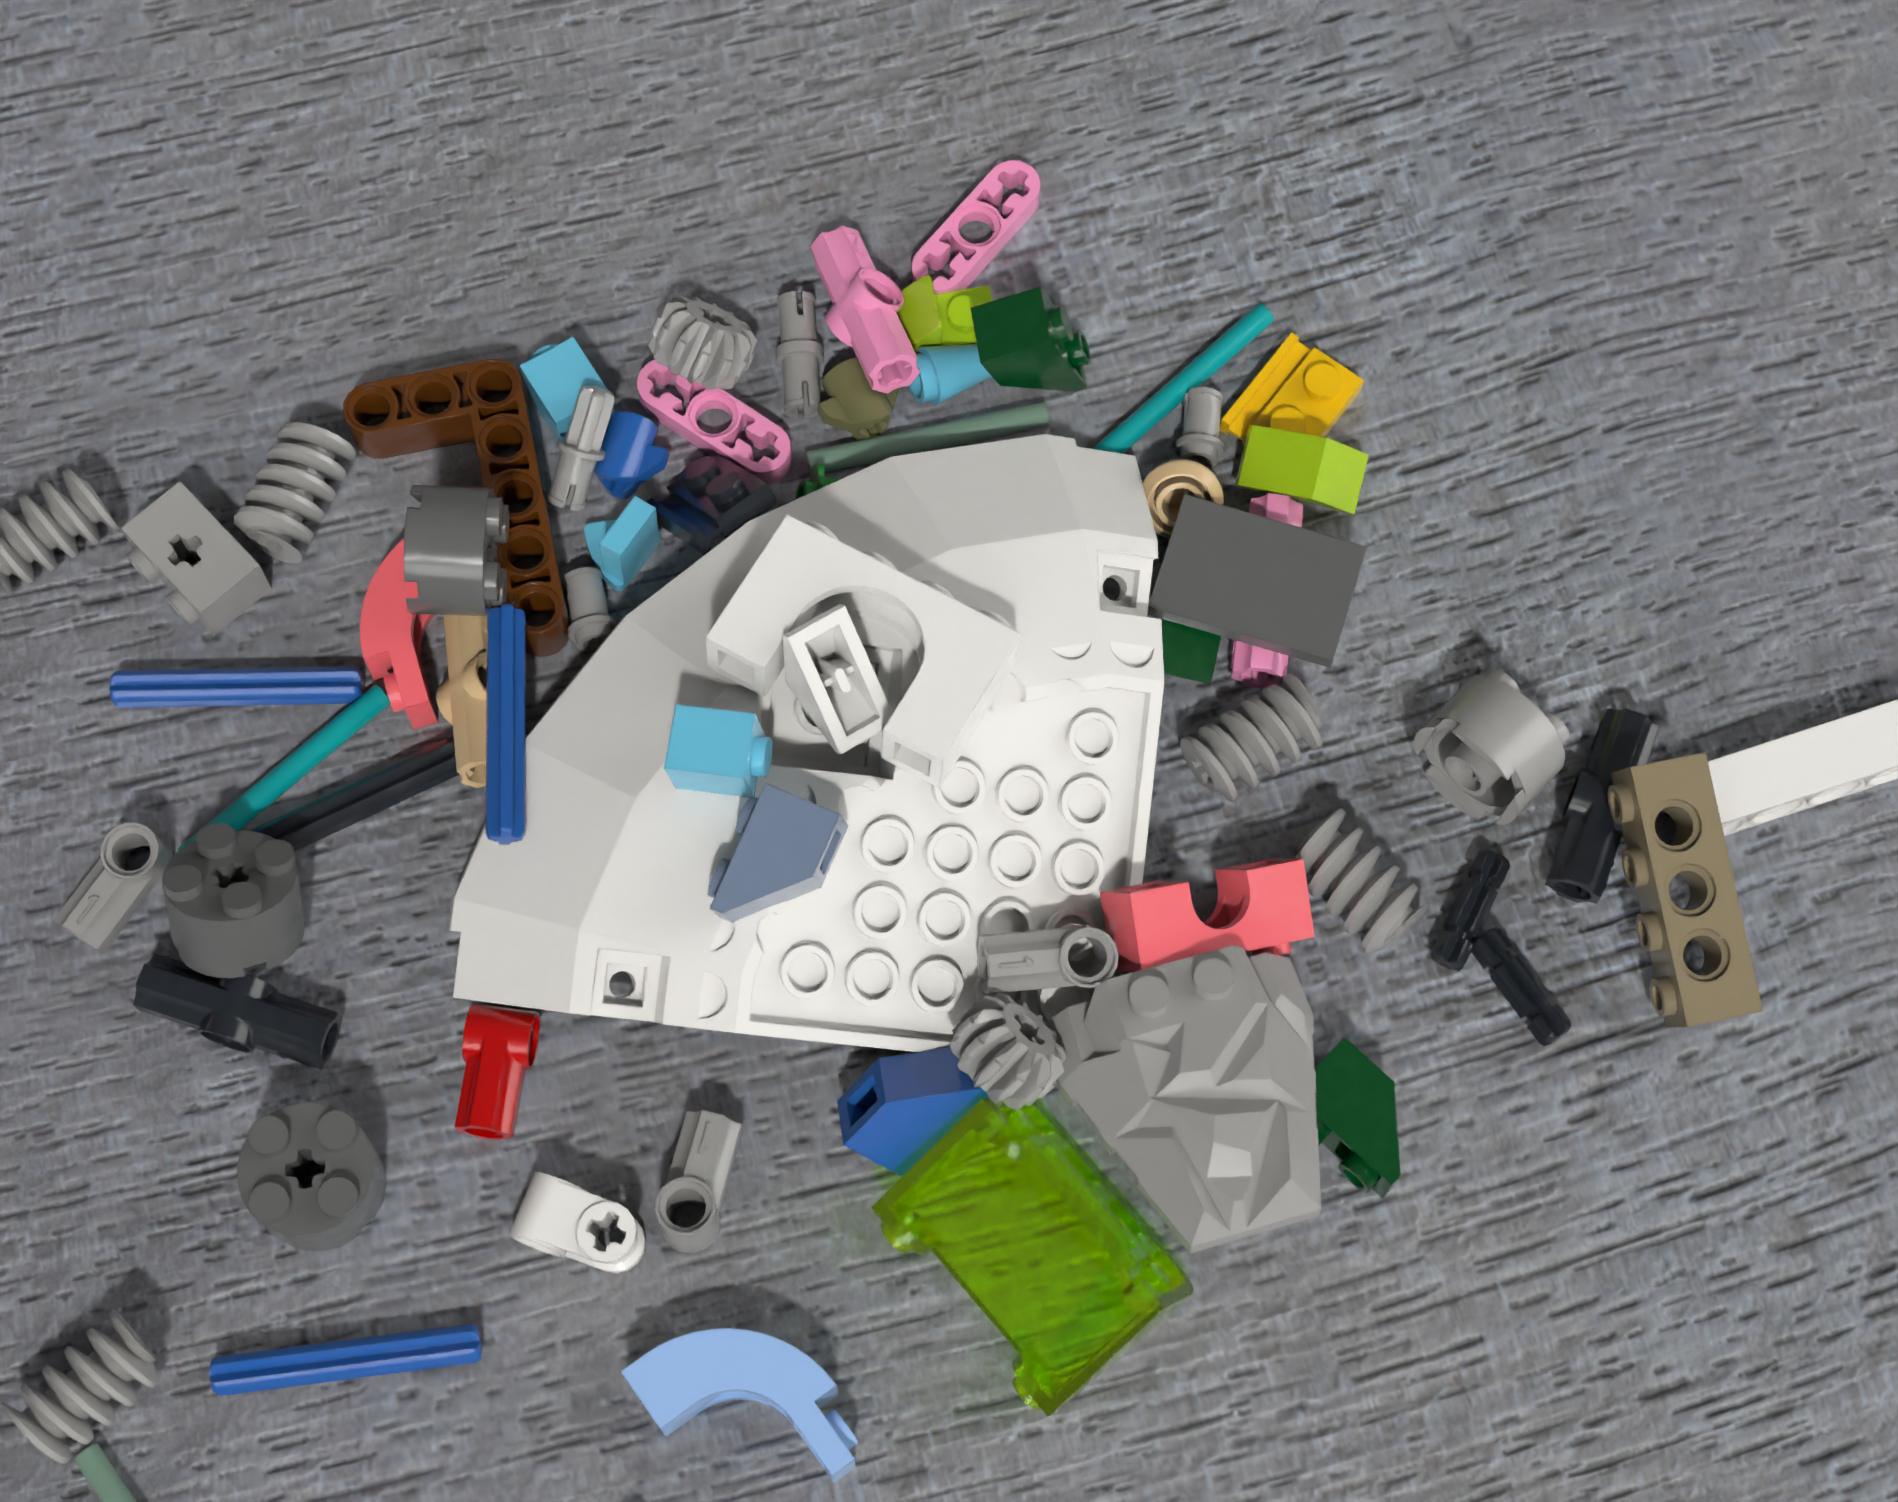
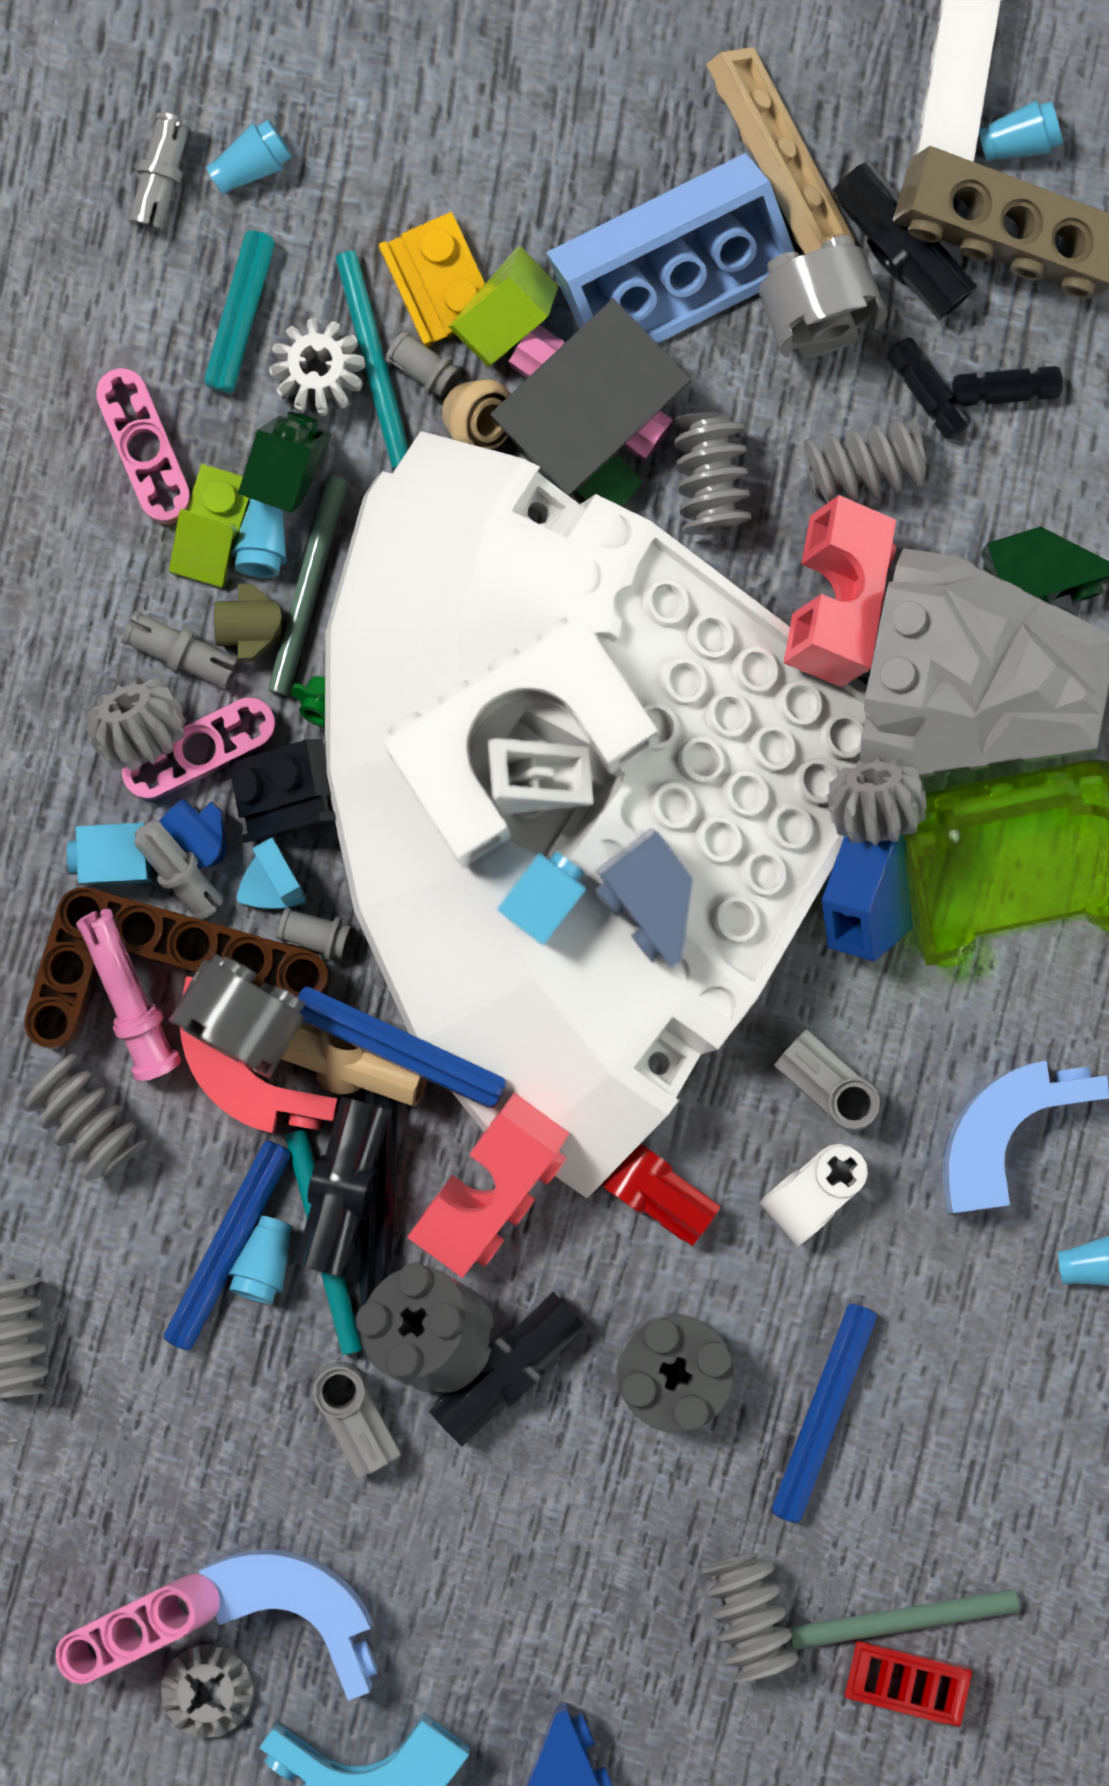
camera: 60 degrees left, 15 degrees up
light grey brick [121,481,272,636] -> none
bright pink piece [810,225,920,394] -> none
light grey piece [977,924,1119,994] -> none
none -> bright pink pin [76,909,181,1081]
none -> light grey pin [127,112,192,231]
none -> teal axle [204,230,275,393]
none -> medium azure cone [206,119,292,195]
none -> medium azure cone [228,1216,293,1305]
none -> white gear [269,318,365,416]
none -> black piece [295,1097,392,1277]
none -> coral arch [407,1092,570,1278]
none -> light blue slope [546,153,794,344]
none -> tan plate [706,47,855,254]
none -> medium azure cone [978,100,1063,162]

